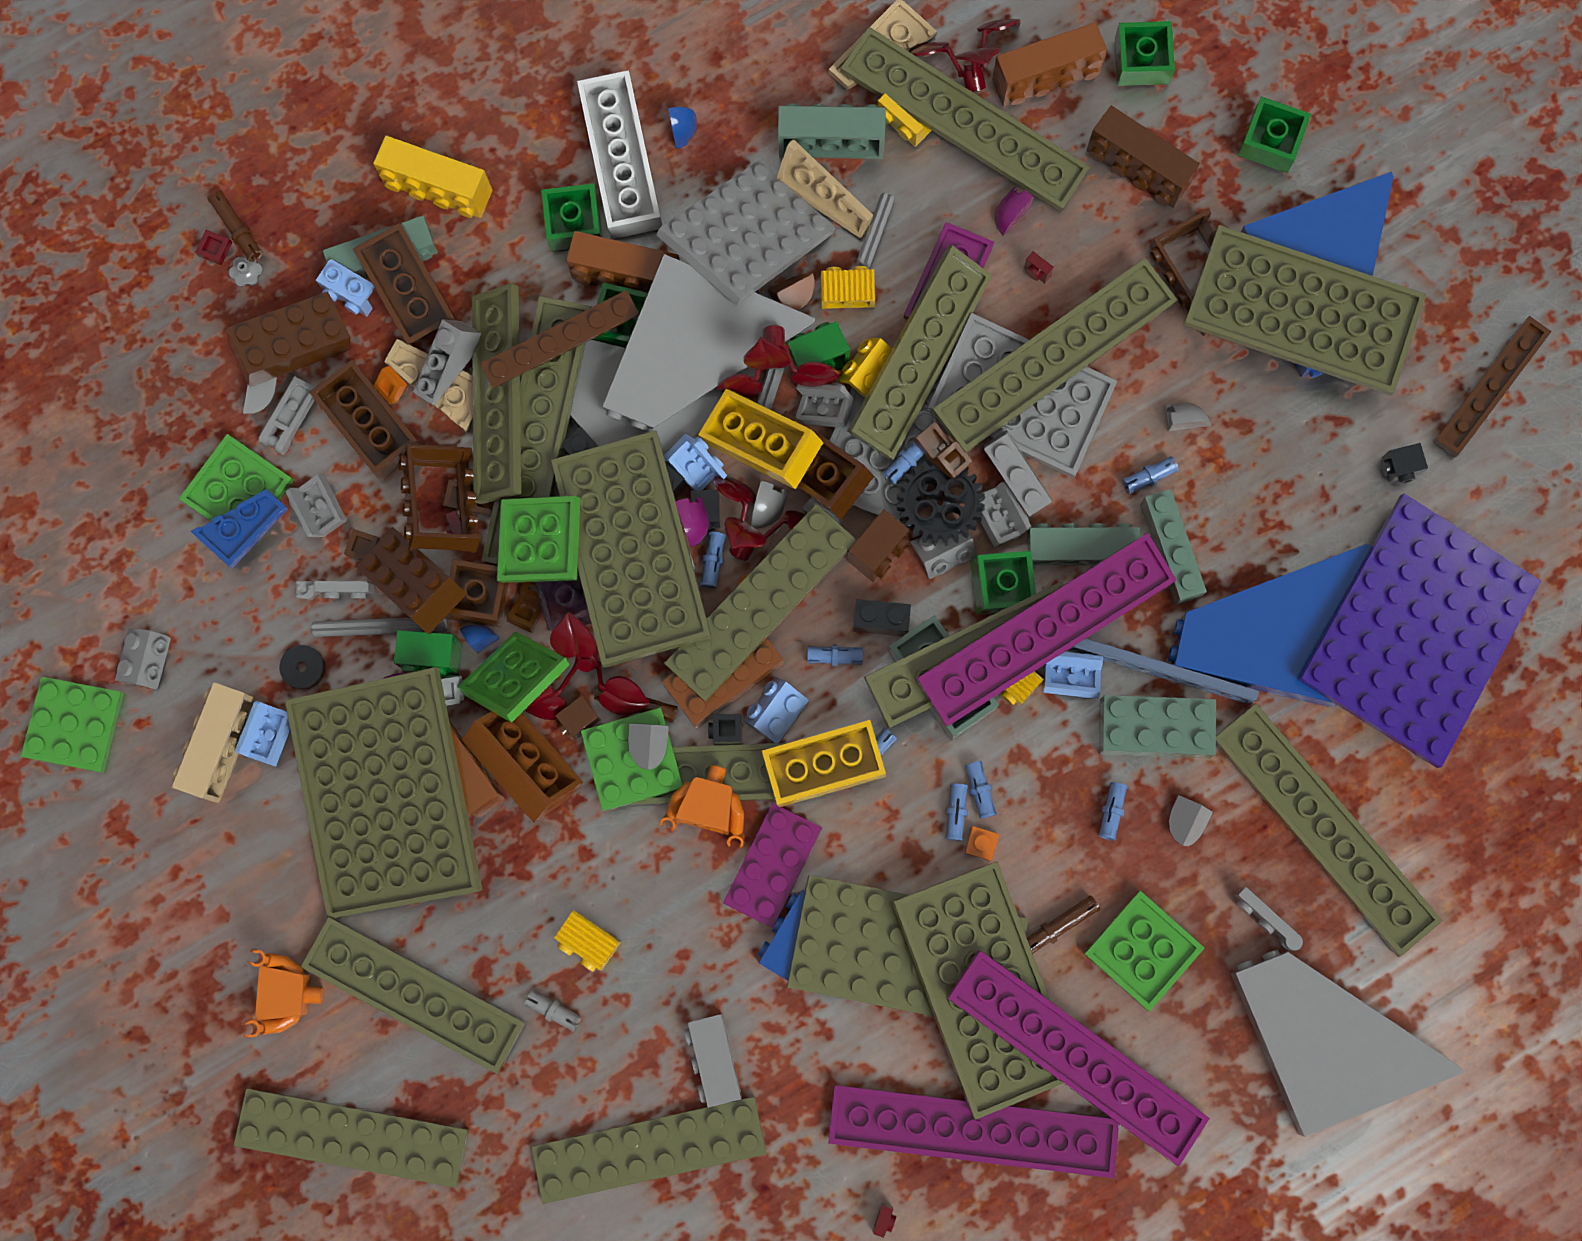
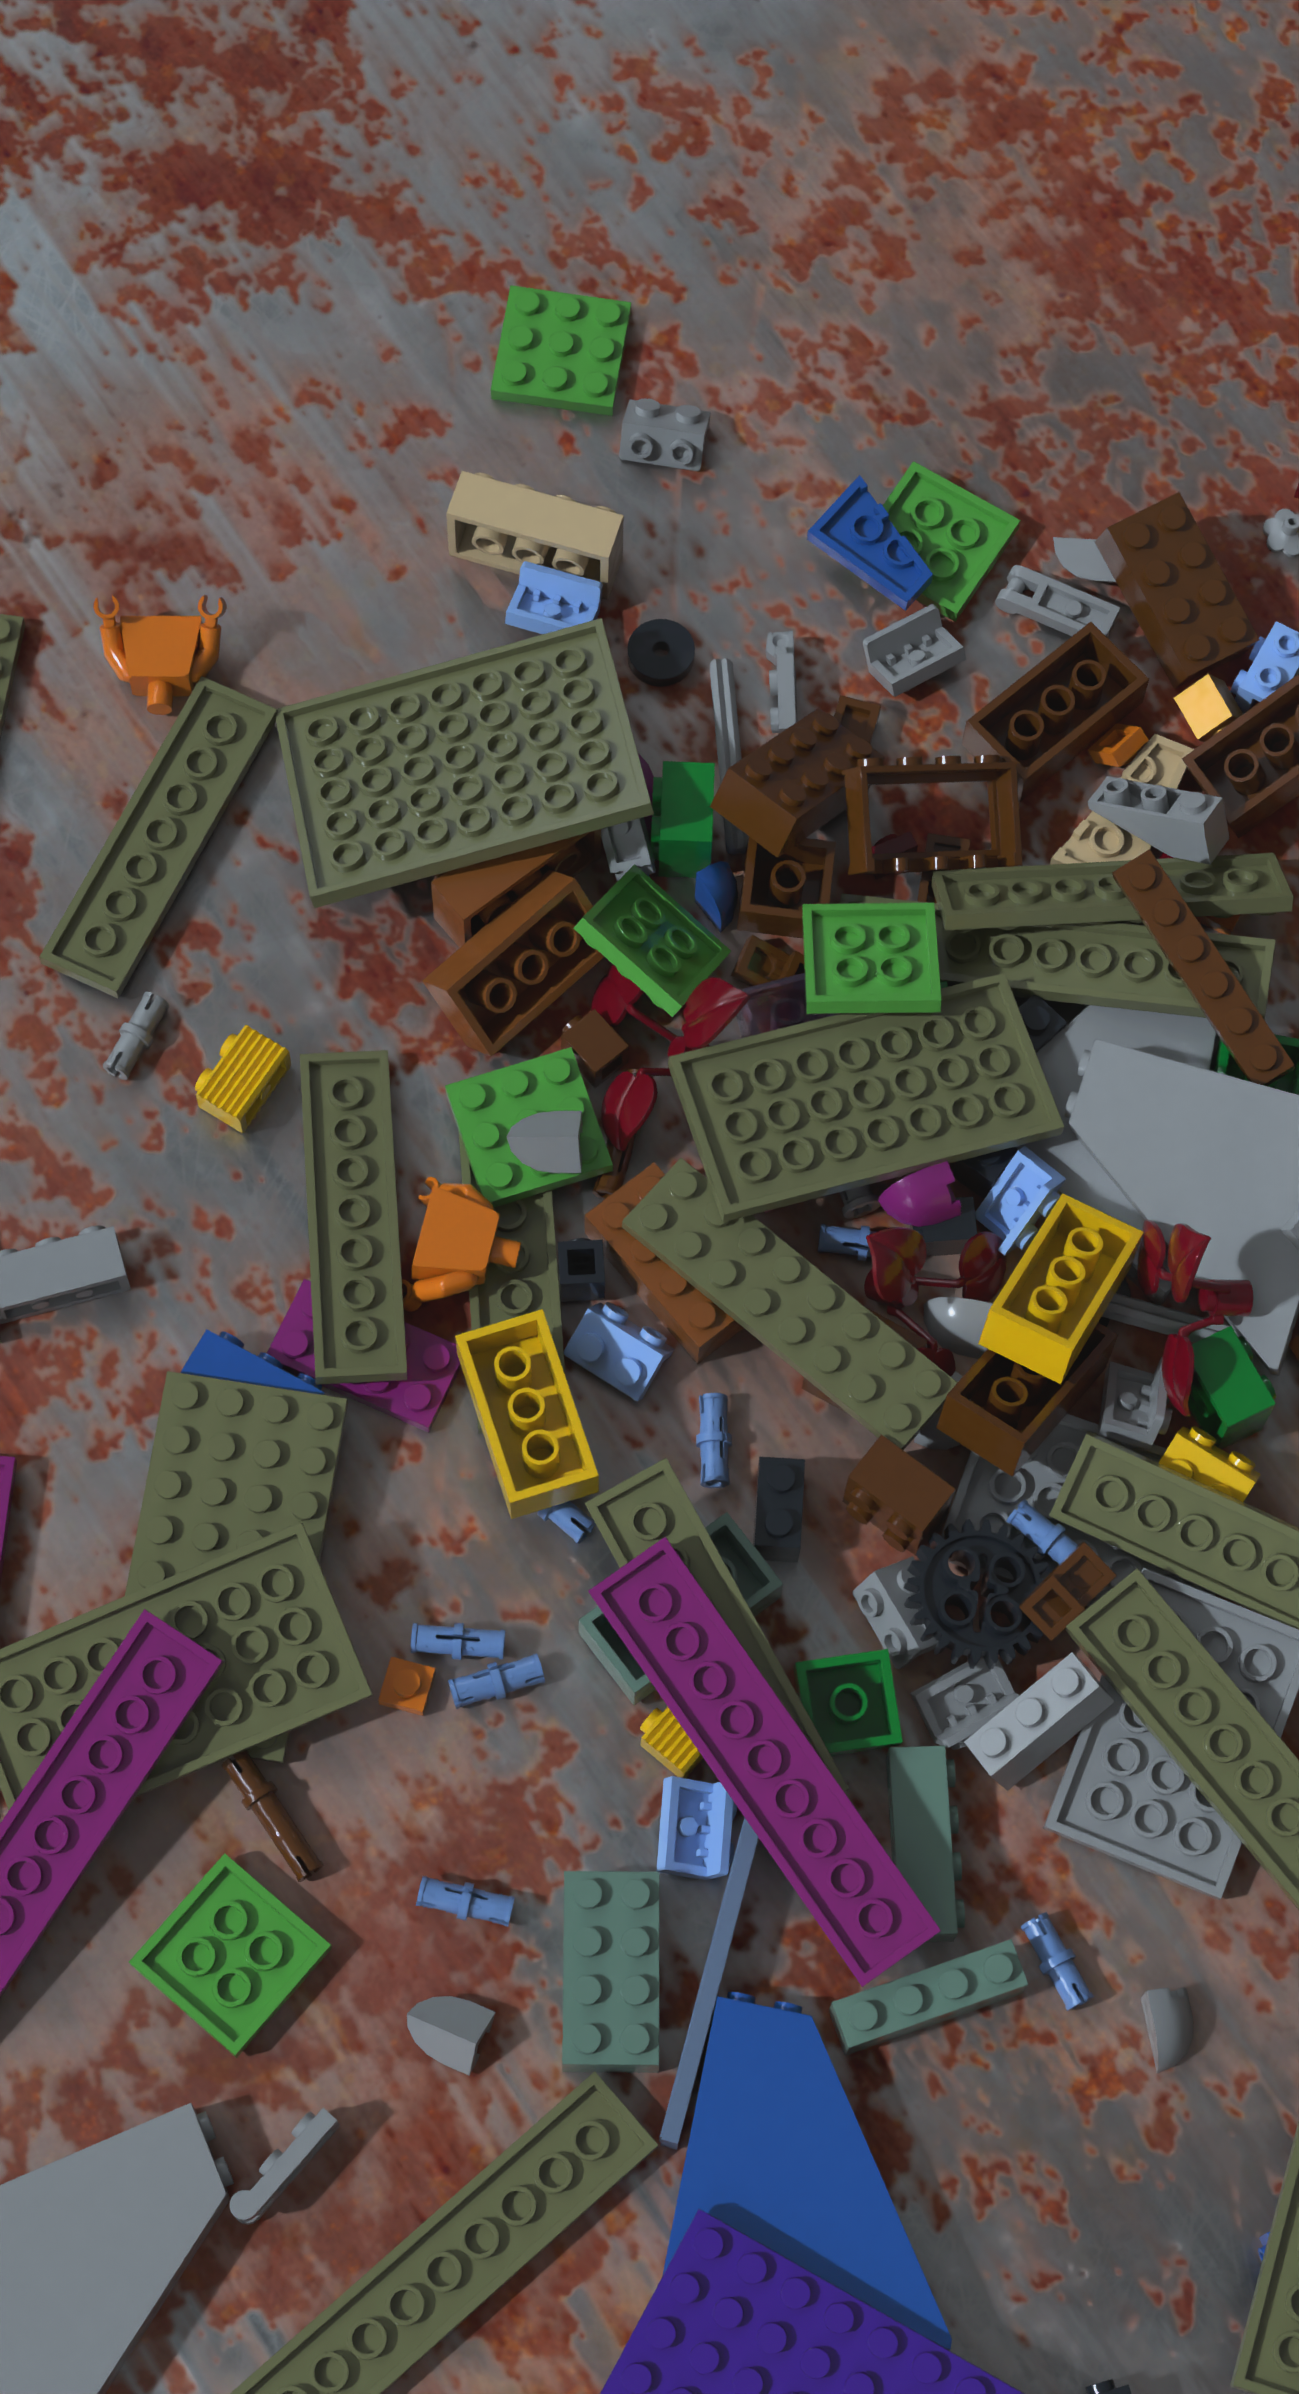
camera: 80 degrees right, 10 degrees down
none -> olive plate [300,1050,407,1385]
none -> brick [1174,674,1243,742]

